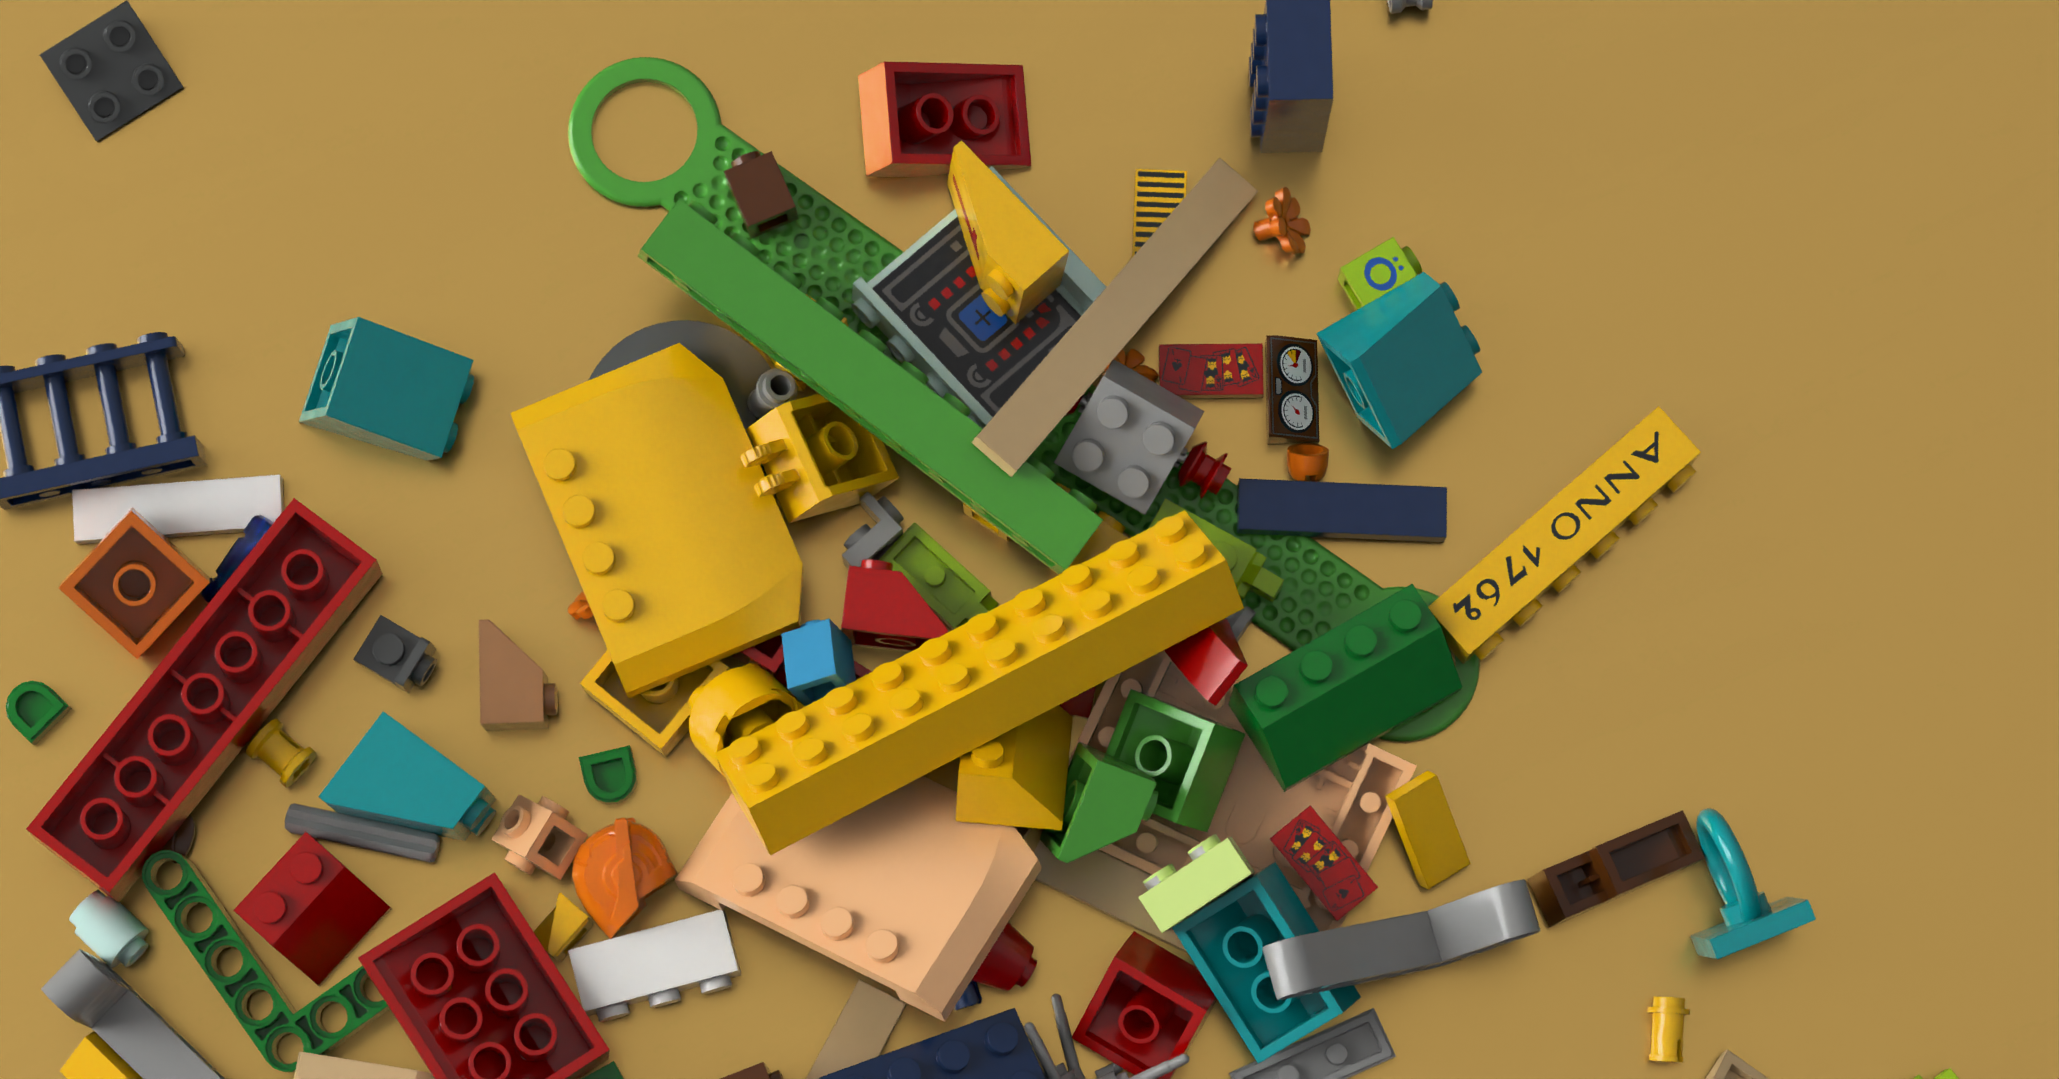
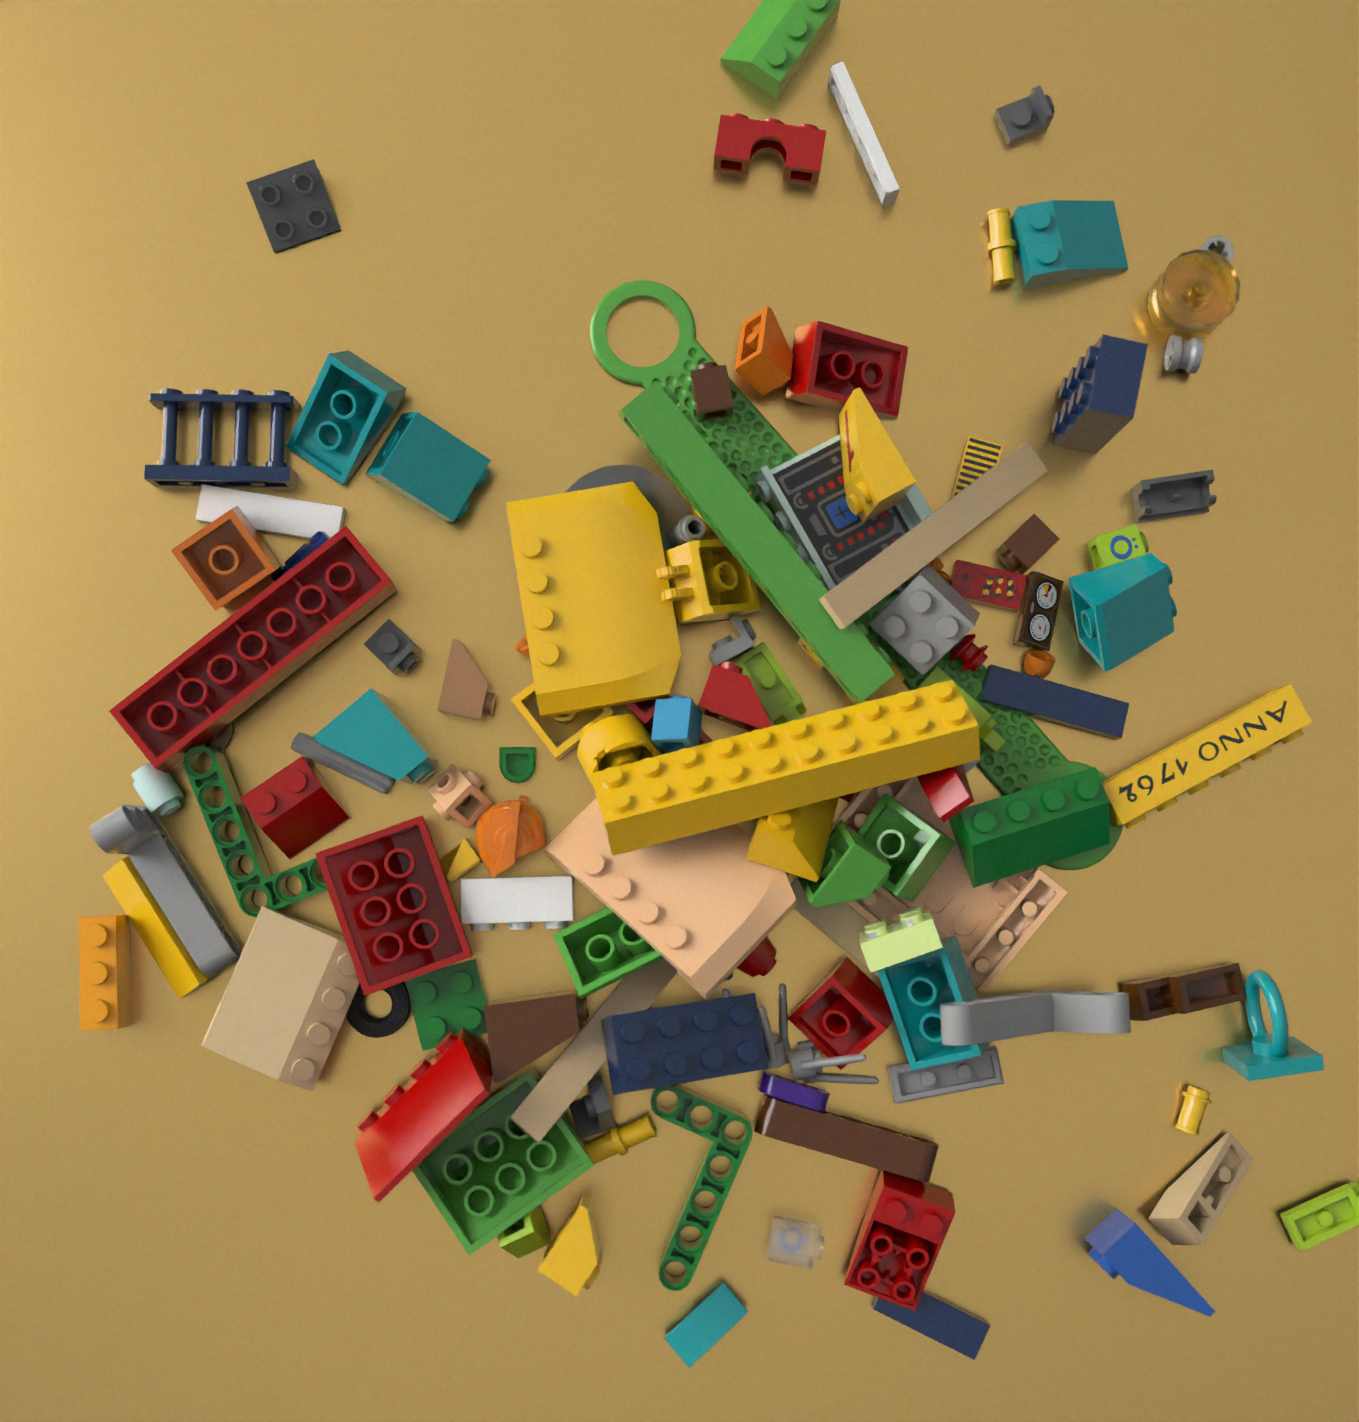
camera: 10 degrees right, 5 degrees up
green tile [6,681,72,745] -> none
yellow bush [246,718,316,788] -> none
orange plant [1253,187,1311,254] -> none
red tile [1270,805,1378,921] -> none
yellow tile [1385,770,1471,889] -> none
none -> teal slope [285,350,407,485]
none -> bright green slope [553,908,664,999]
none -> orange slope [735,306,793,396]
none -> reddish brown brick [997,514,1059,574]
none -> dark grey hinge [1131,470,1217,524]

